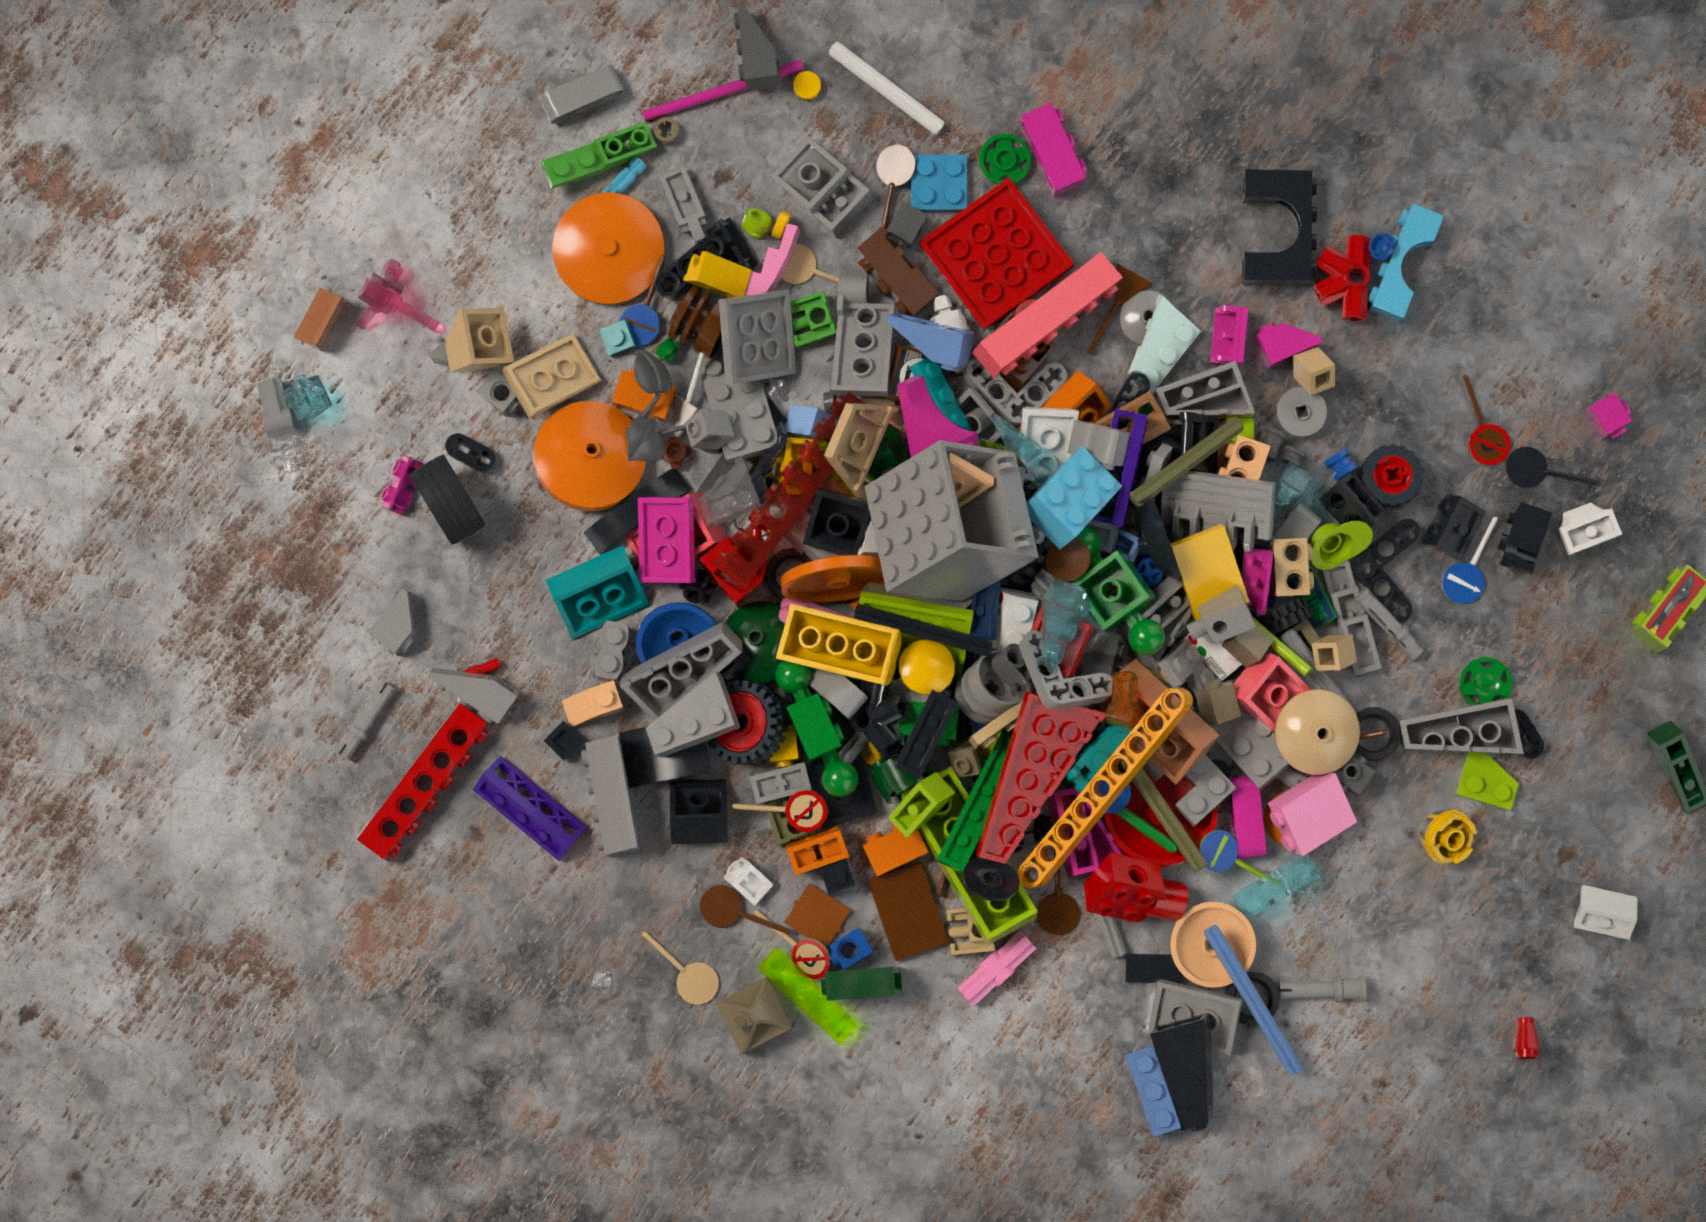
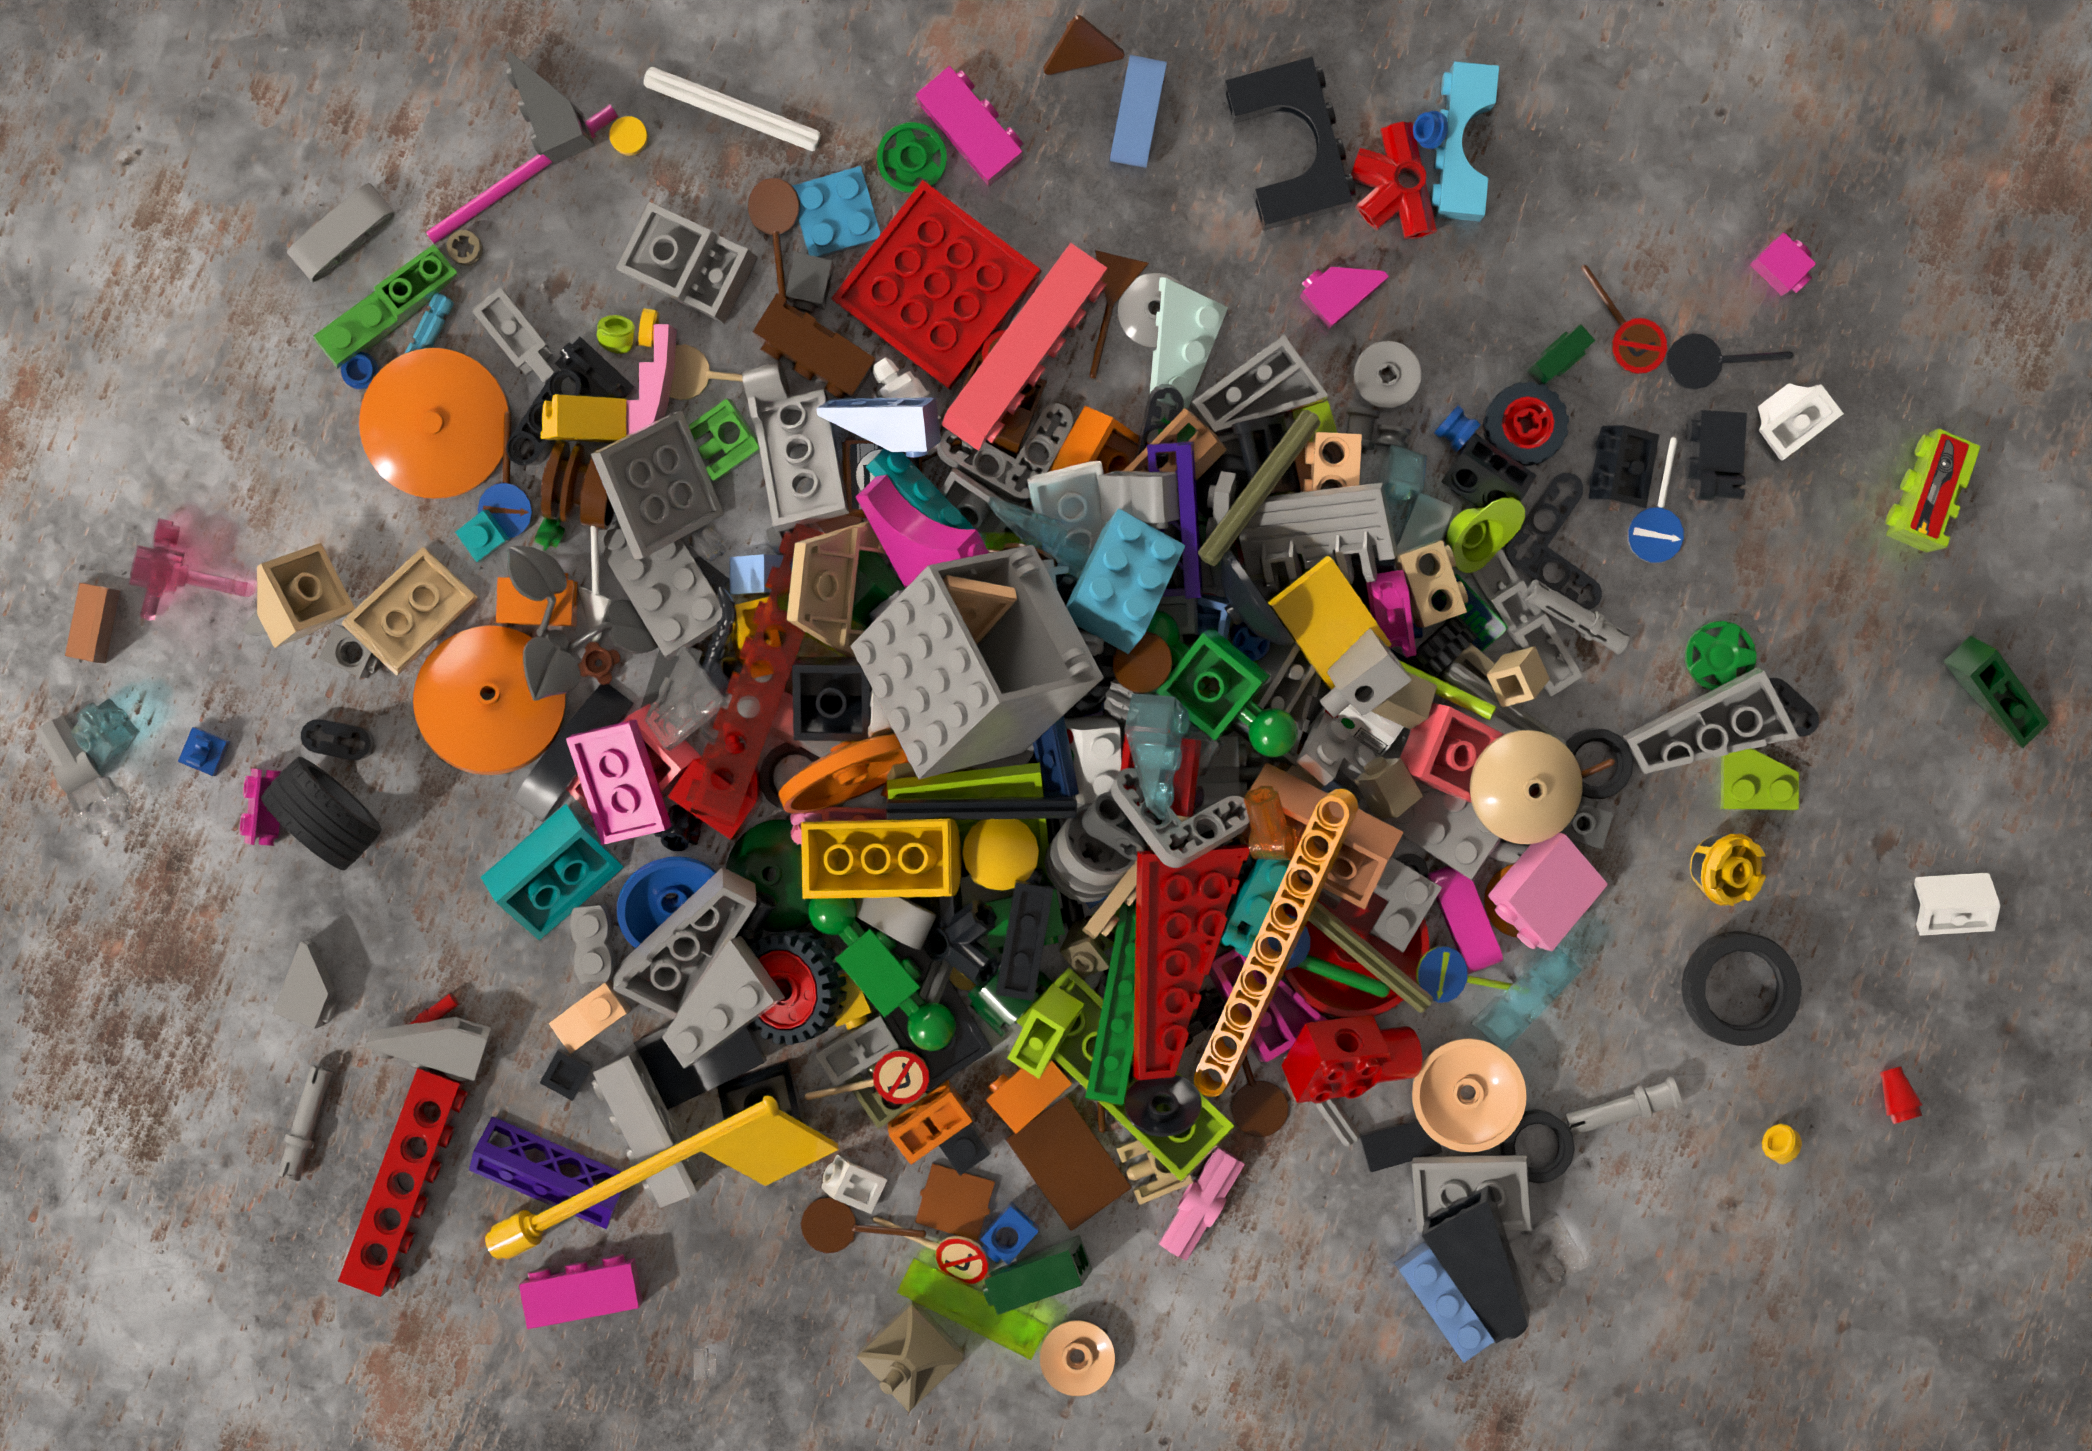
camera: 10 degrees left, 5 degrees up
tan piece [642,931,719,1005] -> none
light grey brick [684,409,734,450] -> none
medium blue axle [1204,925,1302,1075] -> none
dark pink hinge [1210,305,1249,367] -> none
tan brick [1293,346,1335,395] -> none
none -> blue tile [178,727,230,776]
none -> blue plate [341,352,379,390]
none -> yellow flag [485,1096,839,1260]
none -> dark pink brick [519,1254,643,1329]
none -> light nougat dish [1040,1320,1115,1396]
none -> reddish brown piece [1043,15,1125,75]
none -> medium blue beam [1110,55,1167,168]
none -> dark green brick [1526,324,1596,385]
none -> black tyre [1681,931,1802,1046]
none -> yellow tile [1762,1124,1802,1165]

